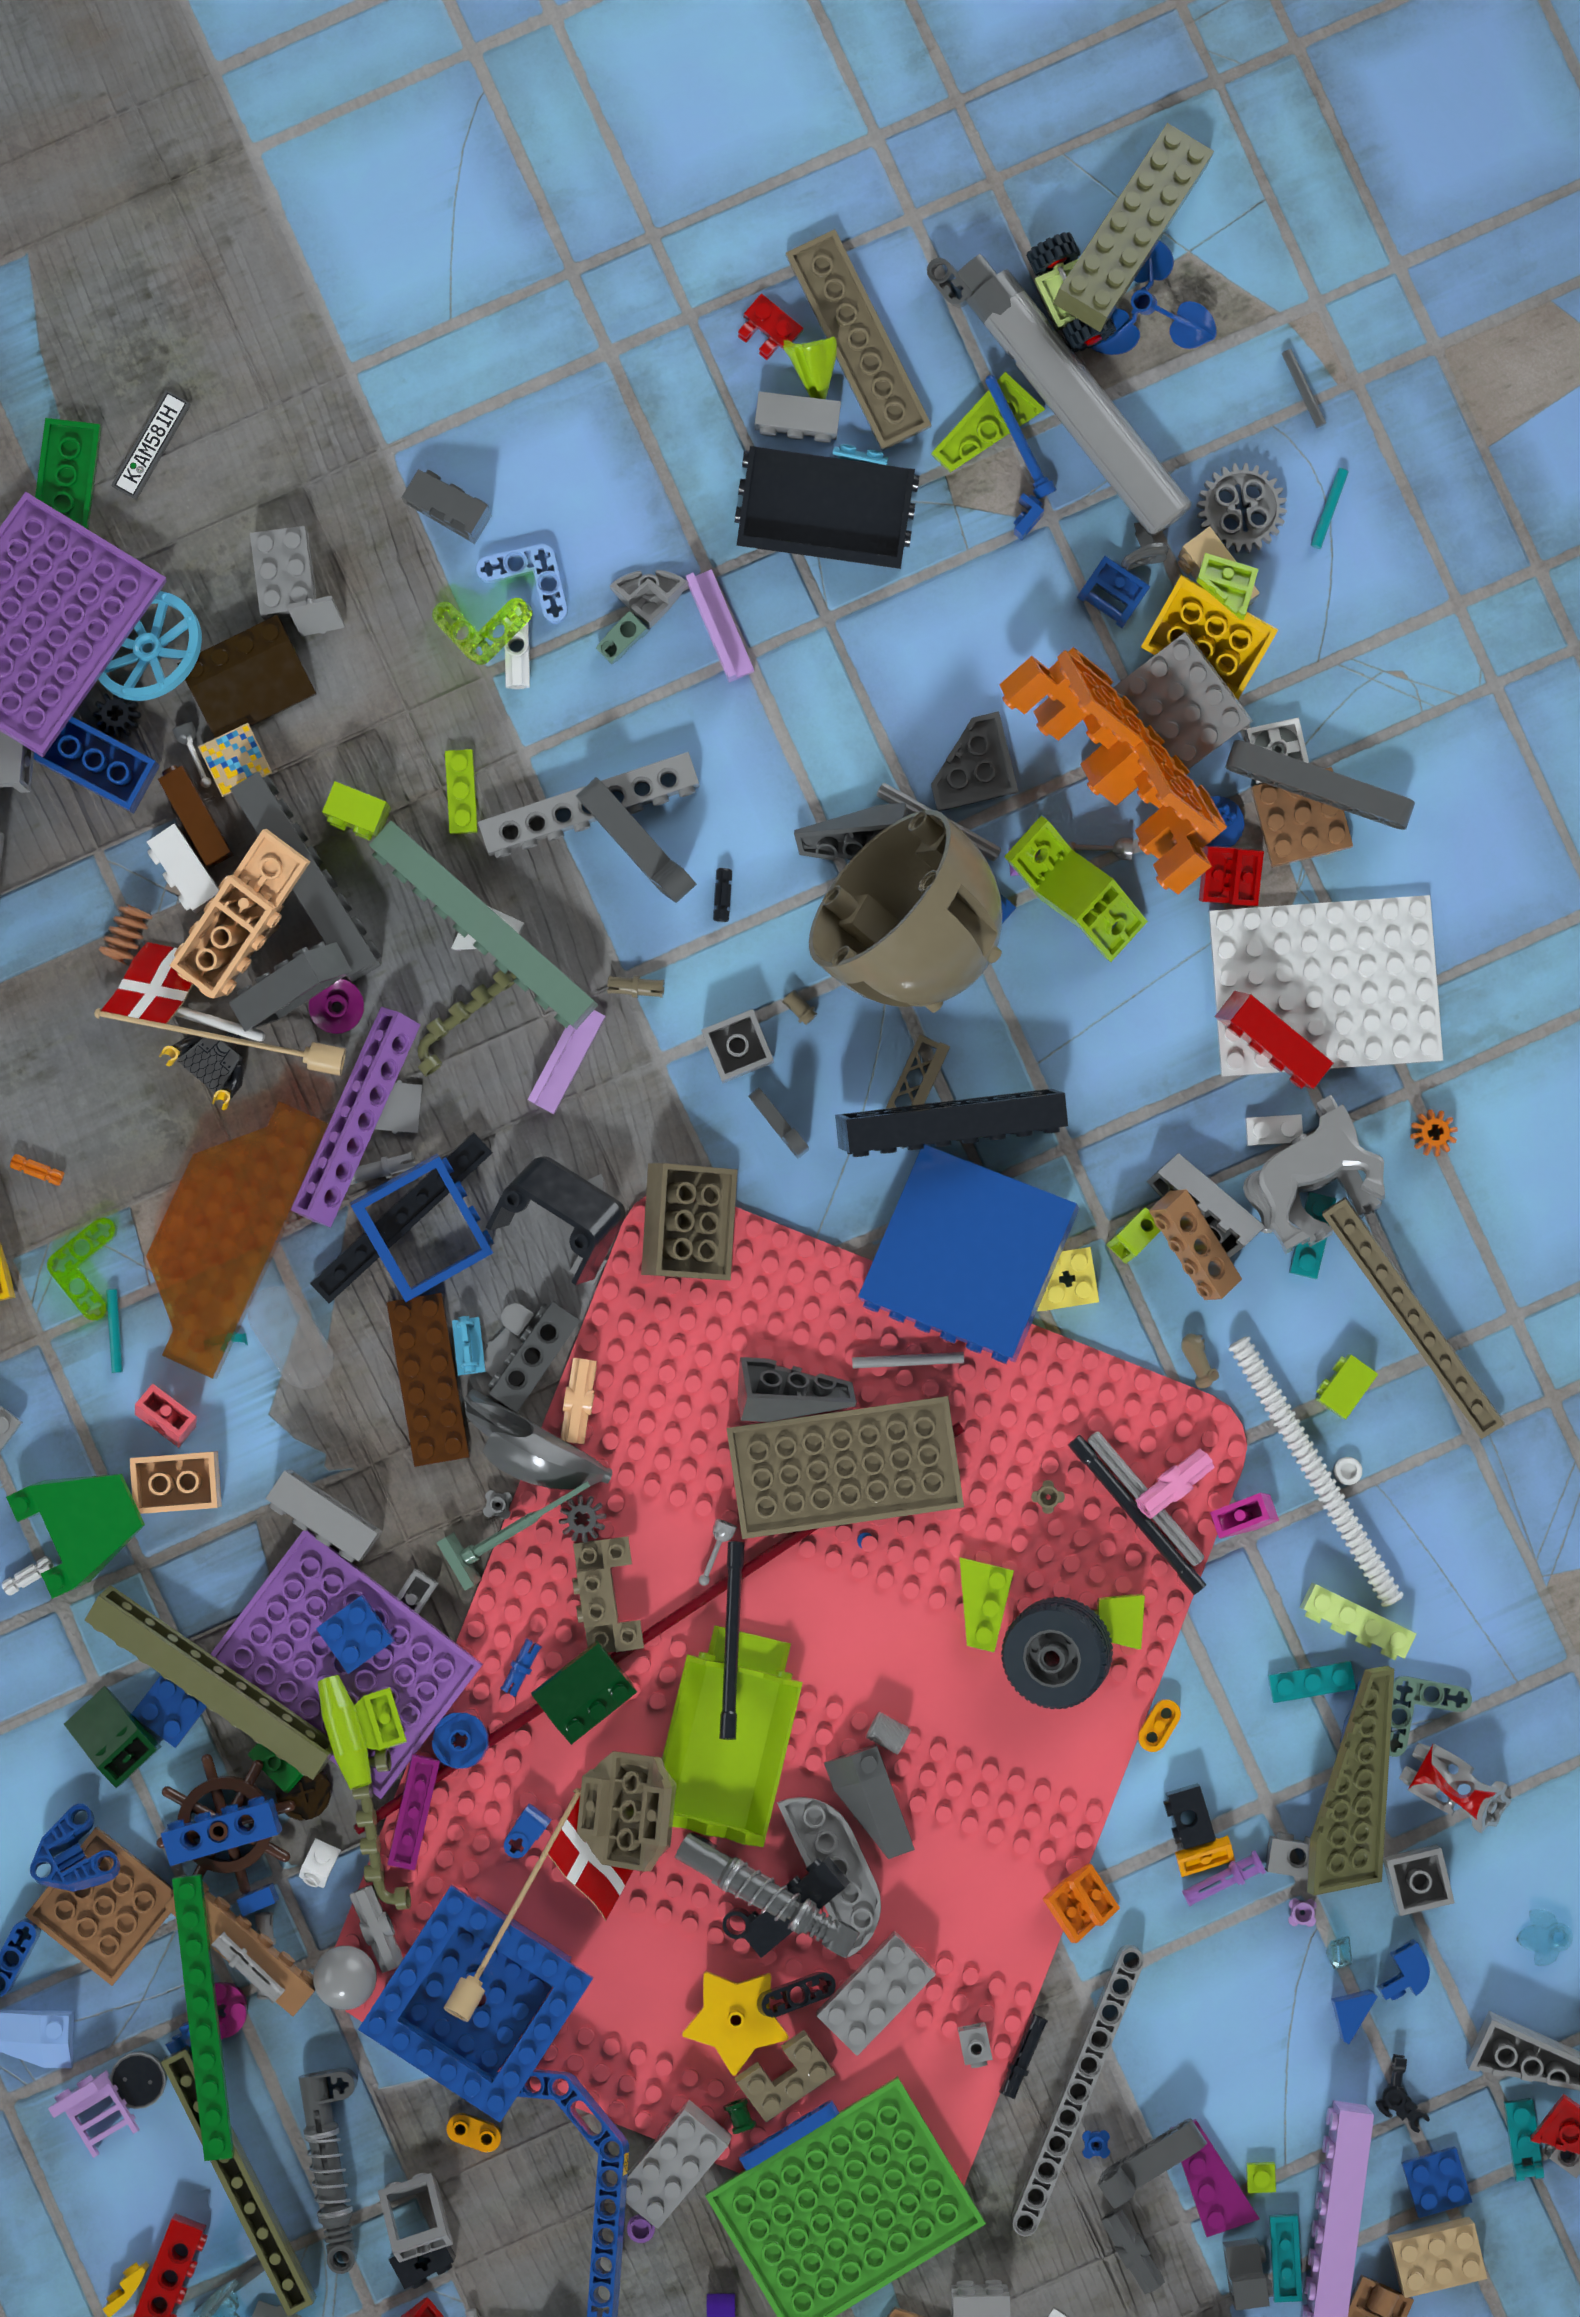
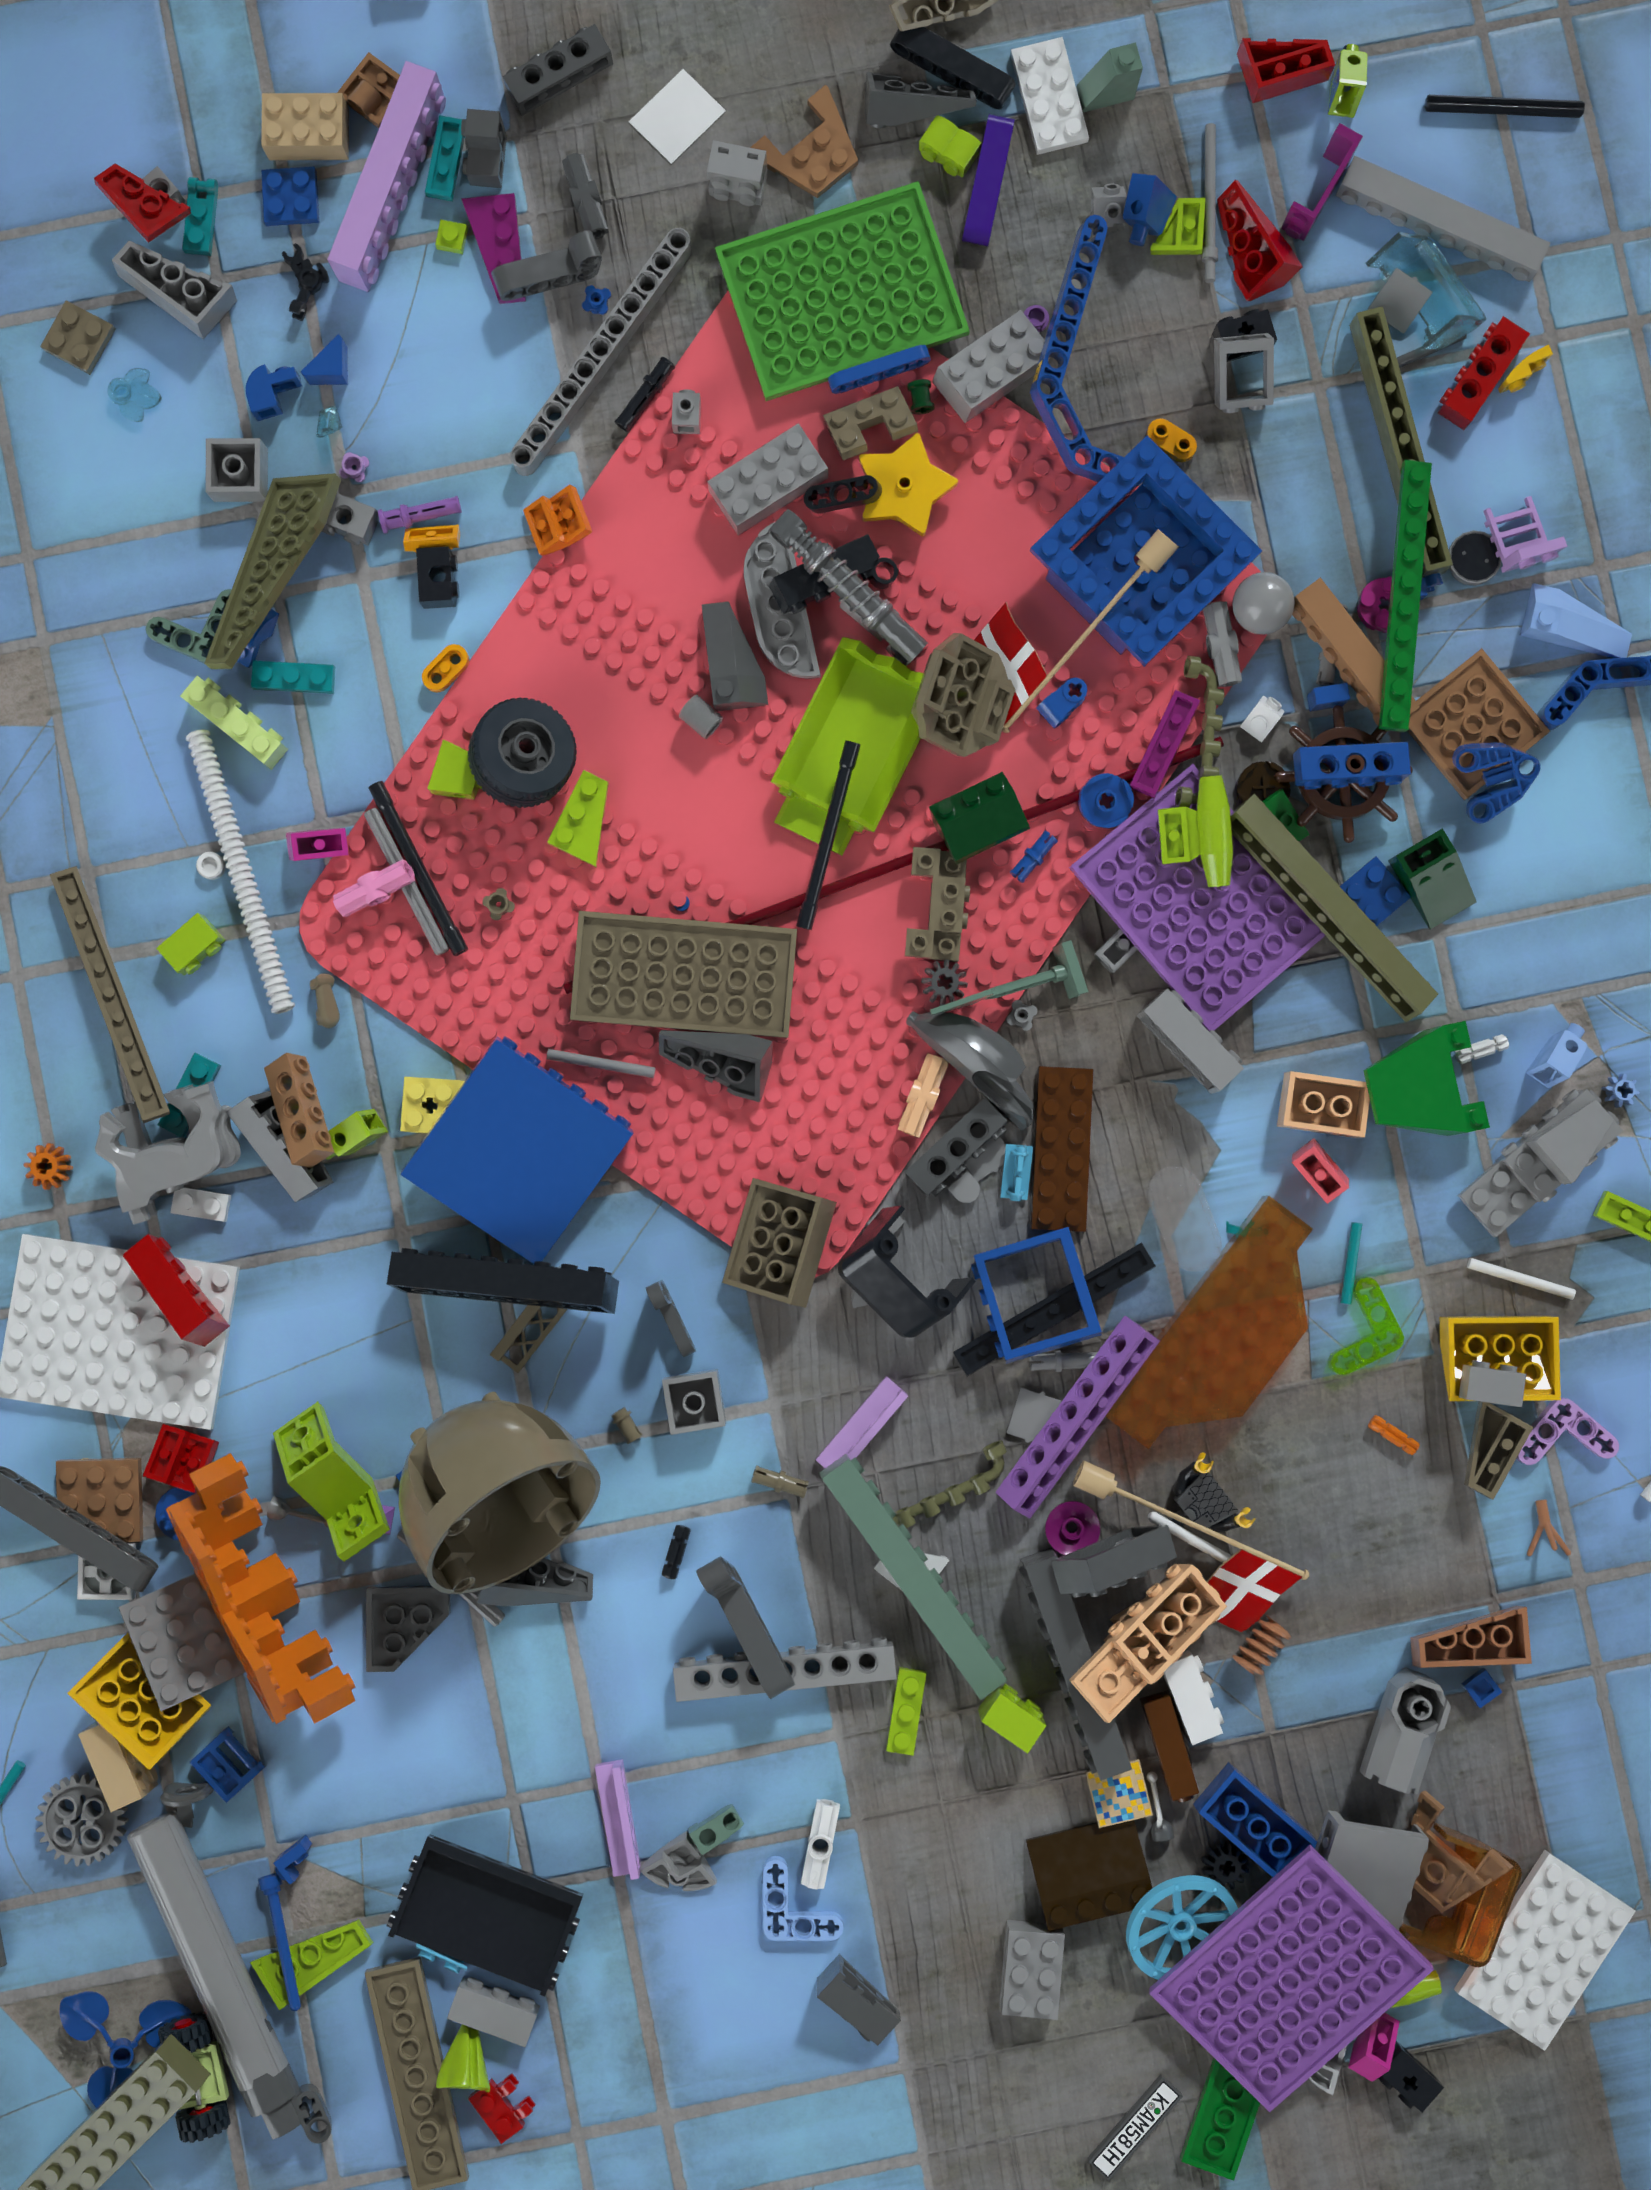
camera: 165 degrees left, 0 degrees up
light grey pin [211,1932,285,2004] -> none
light grey piece [287,596,345,637] -> none
dark grey piece [298,2068,357,2274] -> none
blue plate [316,1595,395,1674] -> none
clear neon green beam [432,598,532,665] -> none
light grey hinge [699,1519,737,1586] -> none
lime wing [1196,553,1259,620] -> none
light grey hips [1399,1743,1512,1833] -> none

